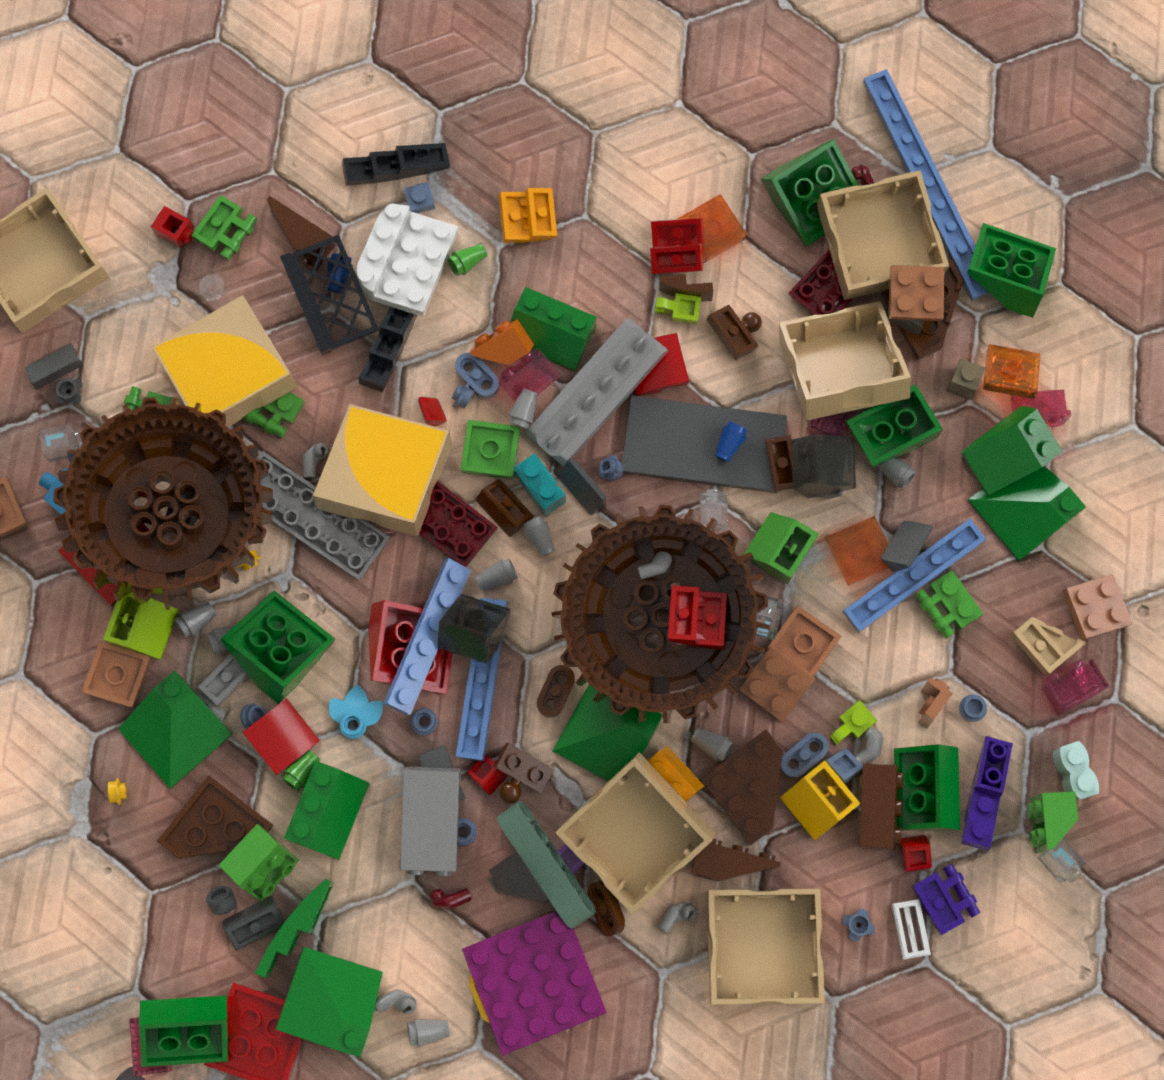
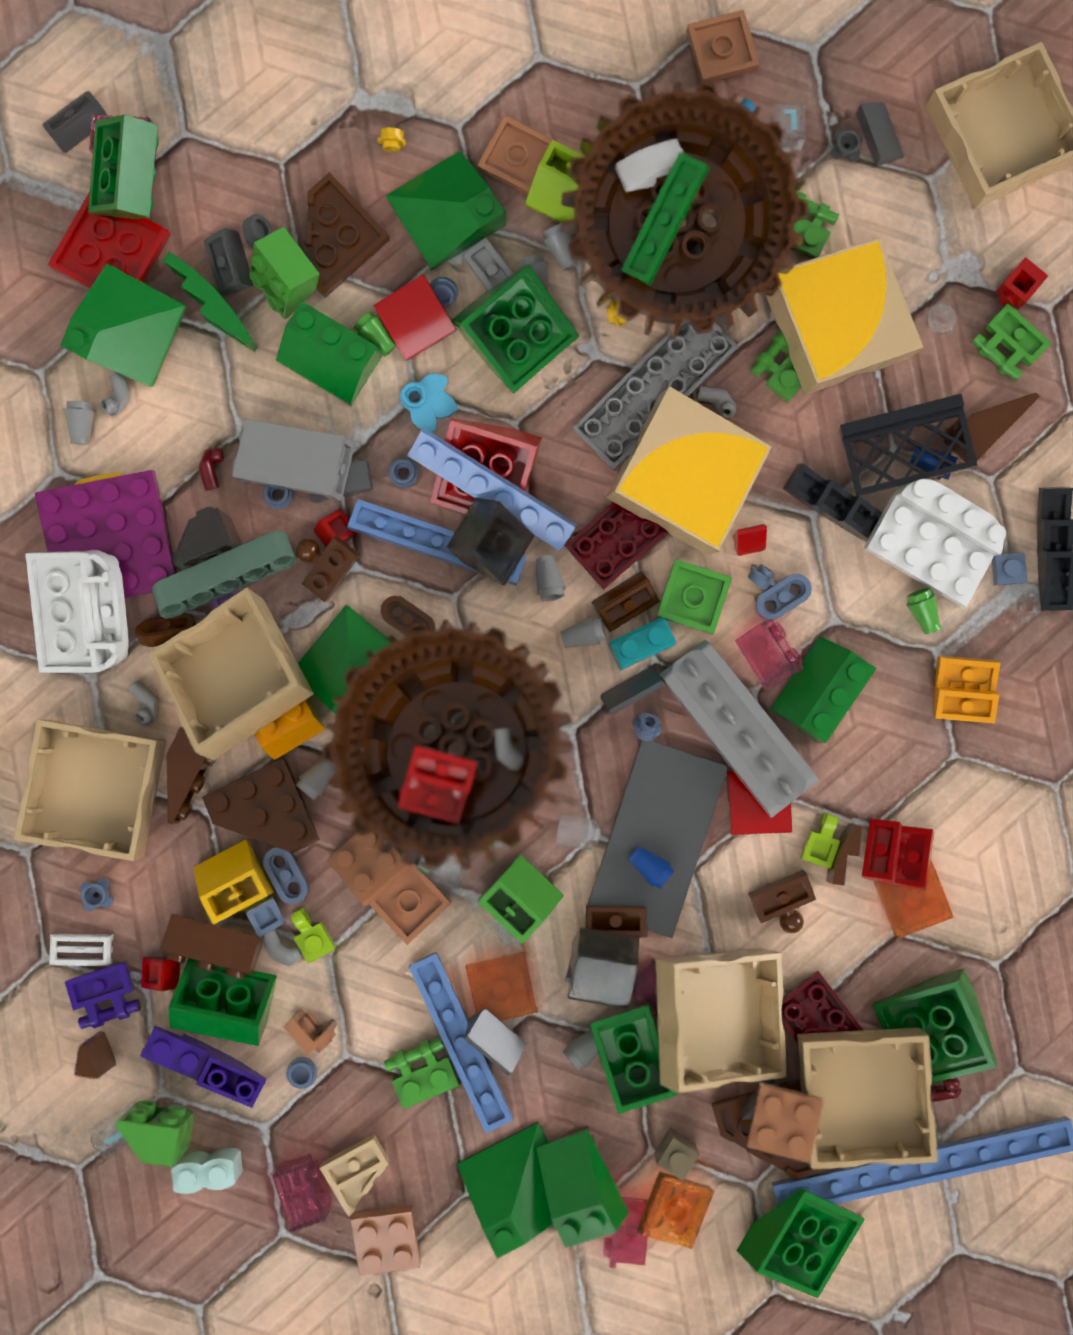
camera: 100 degrees right, 10 degrees up
orange slope [470,319,534,365] -> none
light grey cone [508,388,538,429] -> none
none -> white plate [25,550,129,673]
none -> reddish brown slope [74,1031,116,1079]
none -> white slope [615,139,684,192]
none -> green plate [621,152,710,286]

